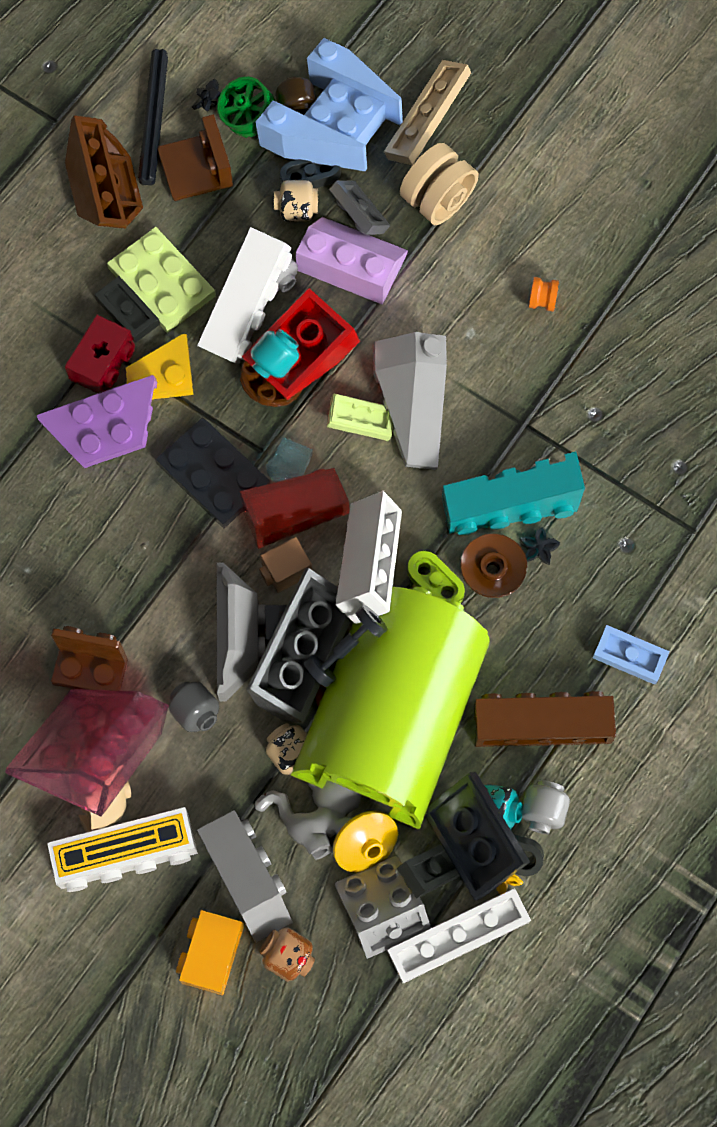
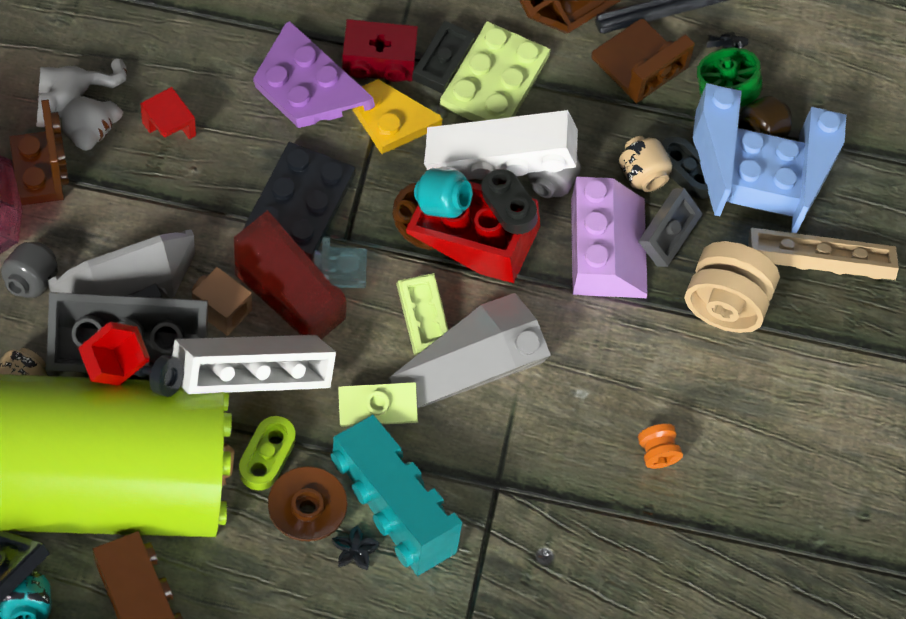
camera: 60 degrees right, 10 degrees down
none -> light grey animal [37,59,127,151]
none -> red panel [78,322,150,386]
none -> red panel [140,87,196,140]
none -> yellowish green plate [338,382,418,427]
none -> pearl dark grey plate [481,169,538,234]

